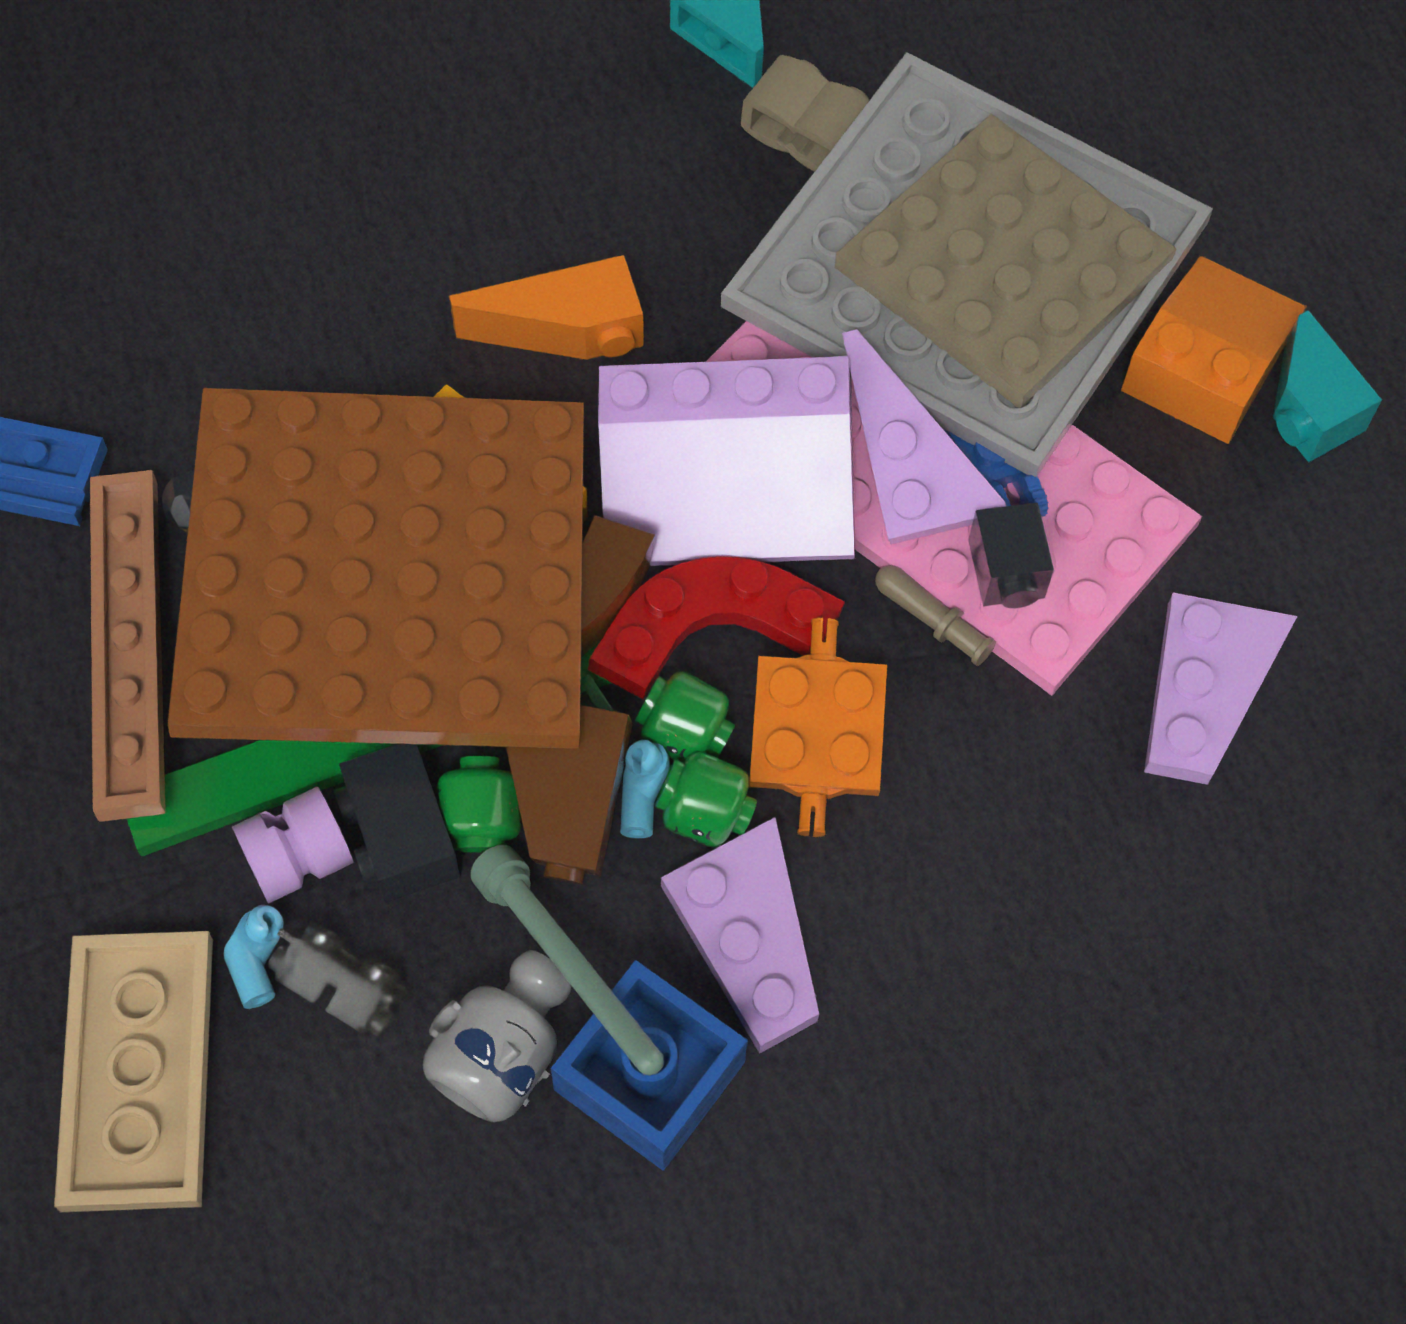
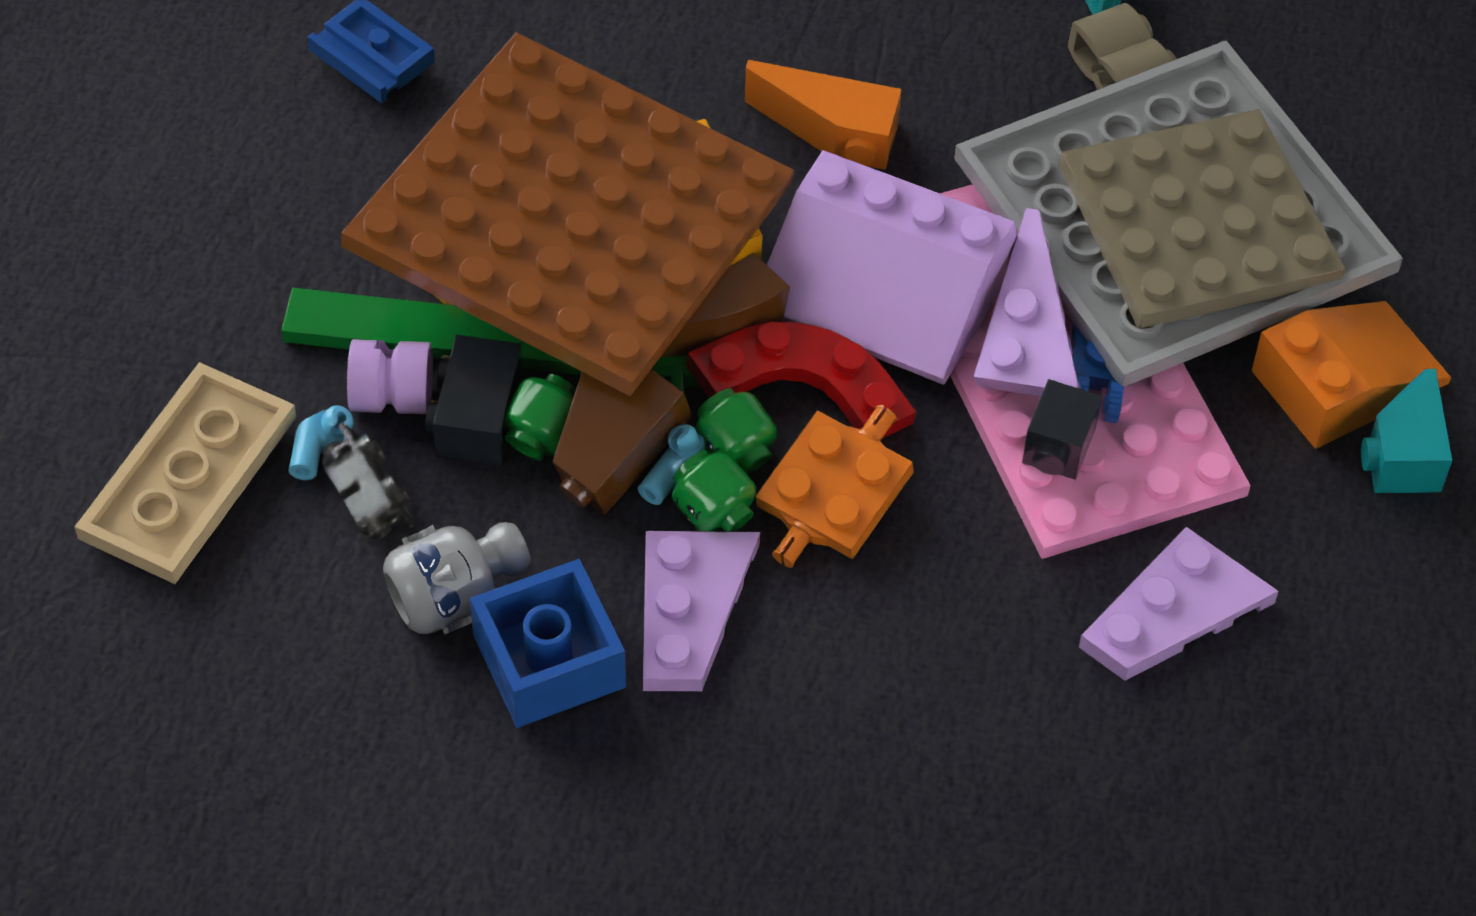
camera: 30 degrees right, 10 degrees down
nougat plate [90,470,165,822] -> none
sand green piece [471,845,664,1075] -> none
dark tan piece [875,565,996,666] -> none

